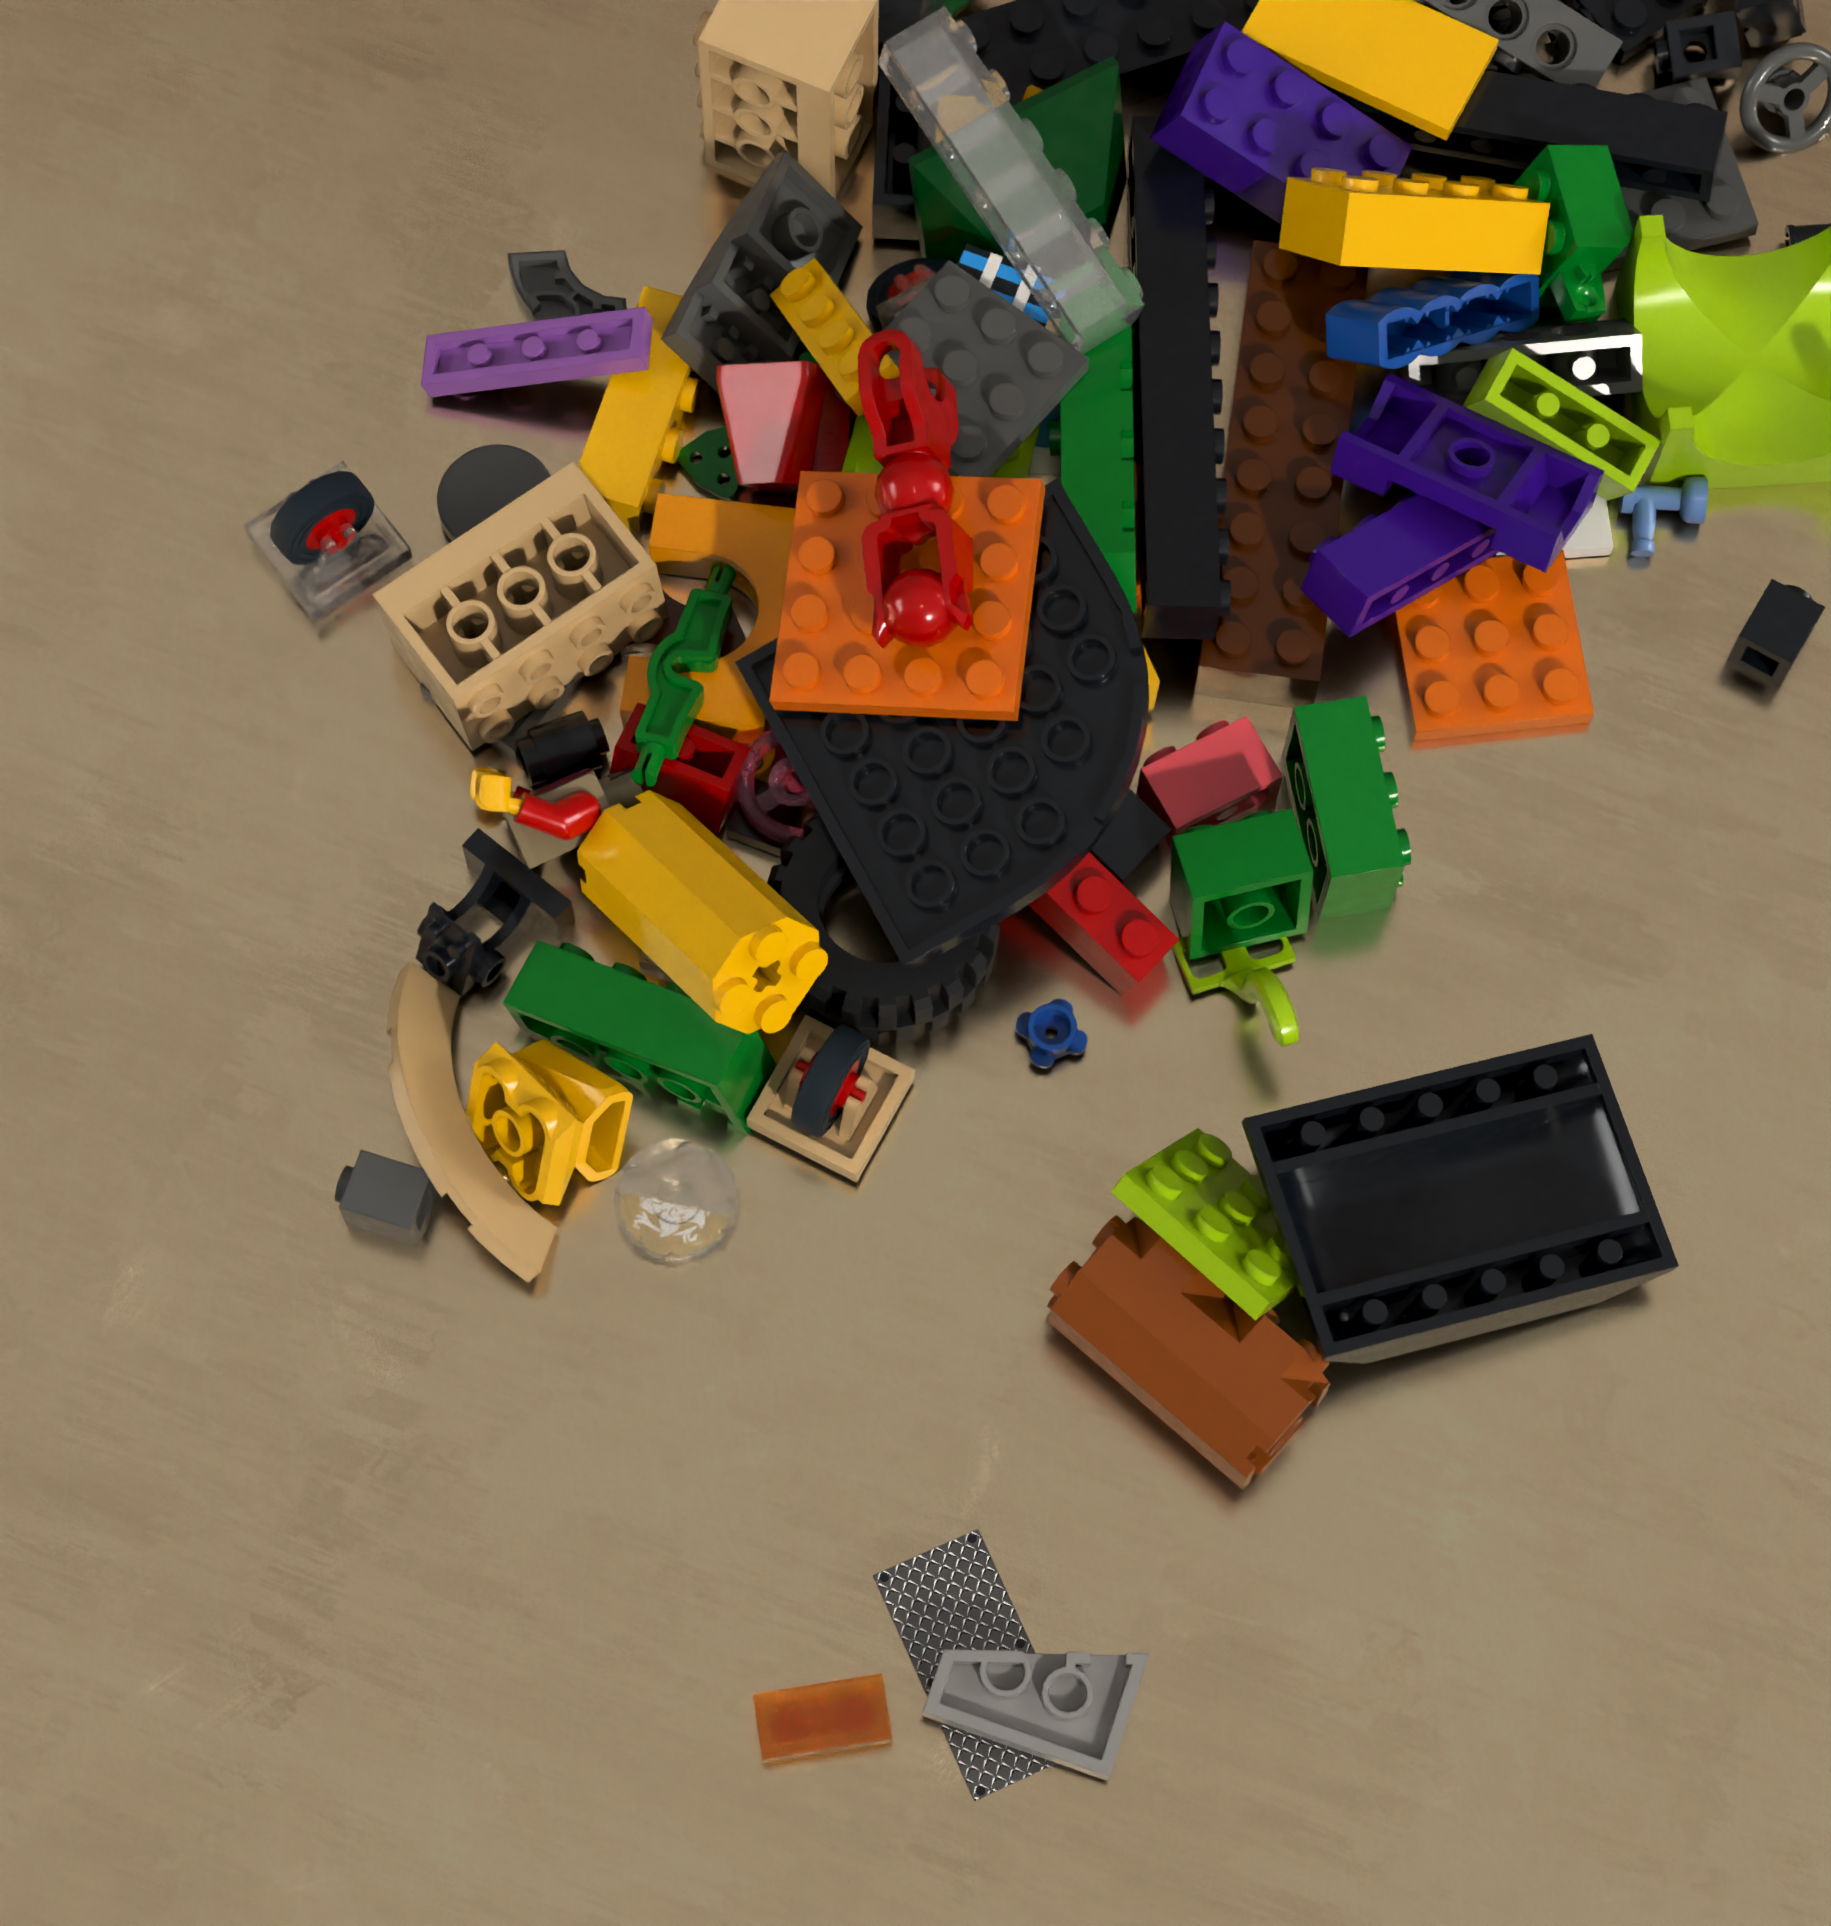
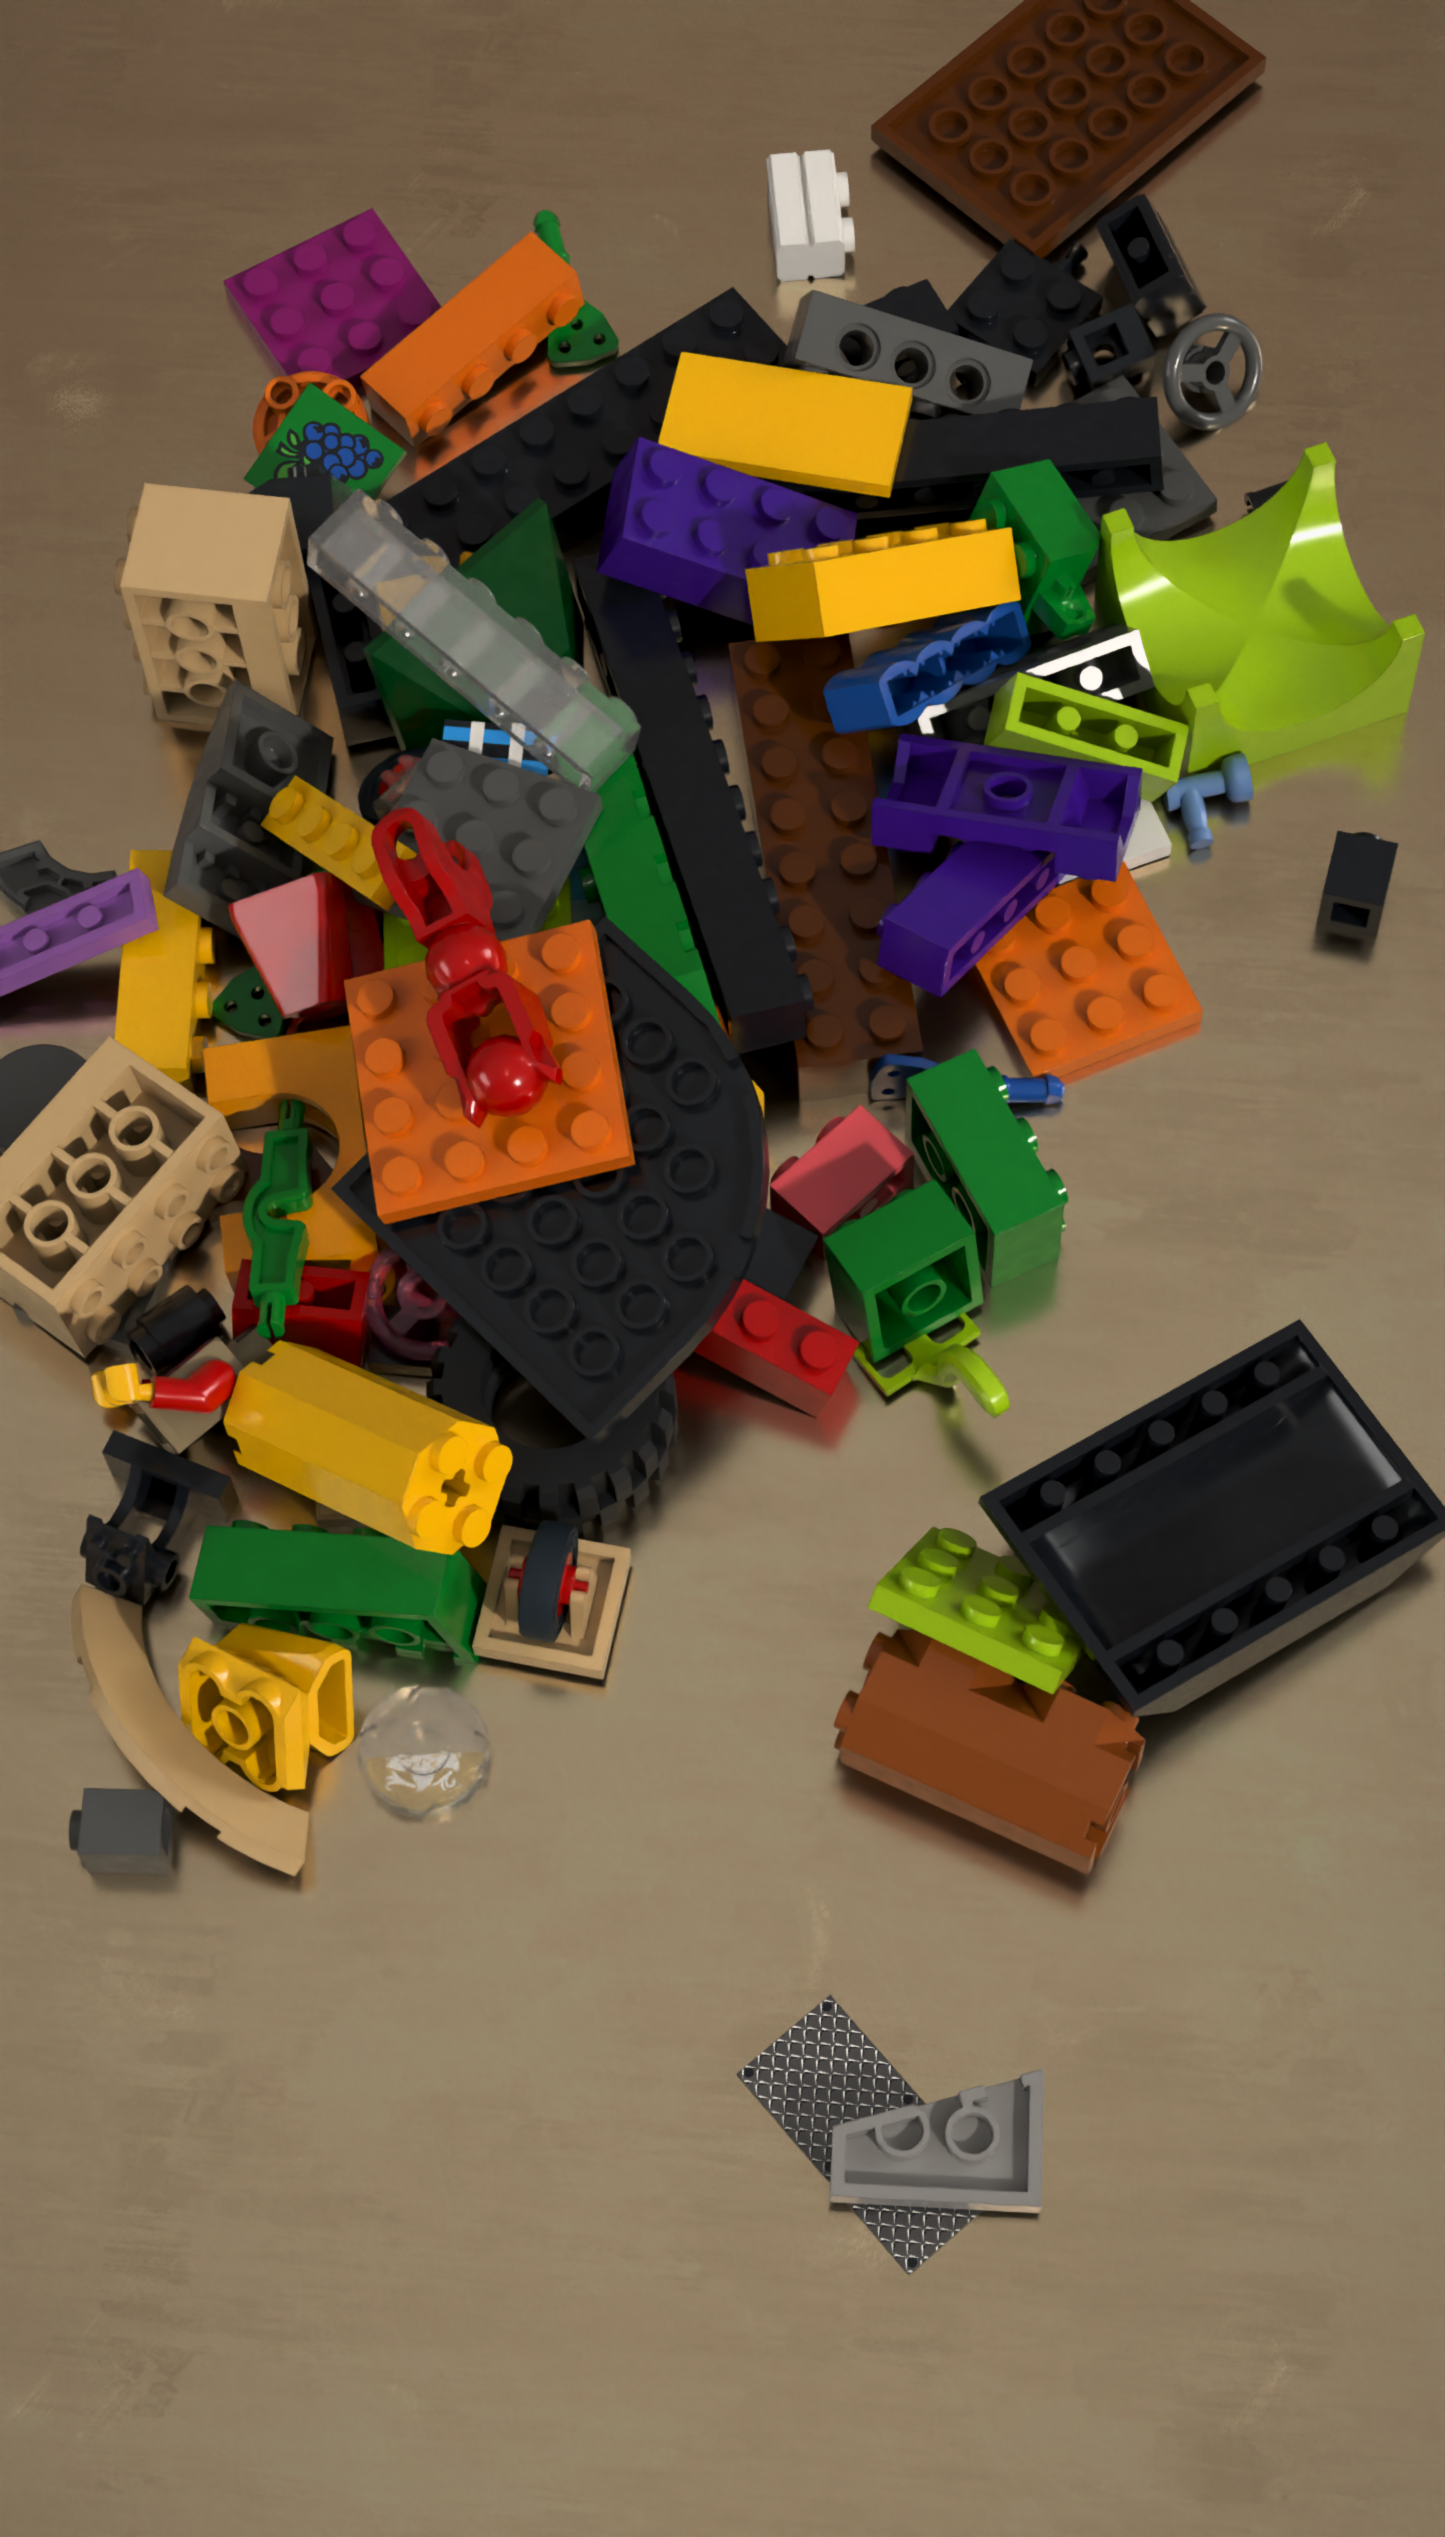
camera: 10 degrees left, 5 degrees down
clear orange plate [752,1673,892,1763] -> none
blue plate [1016,999,1087,1069] -> none
none -> blue piece [869,1054,1065,1105]

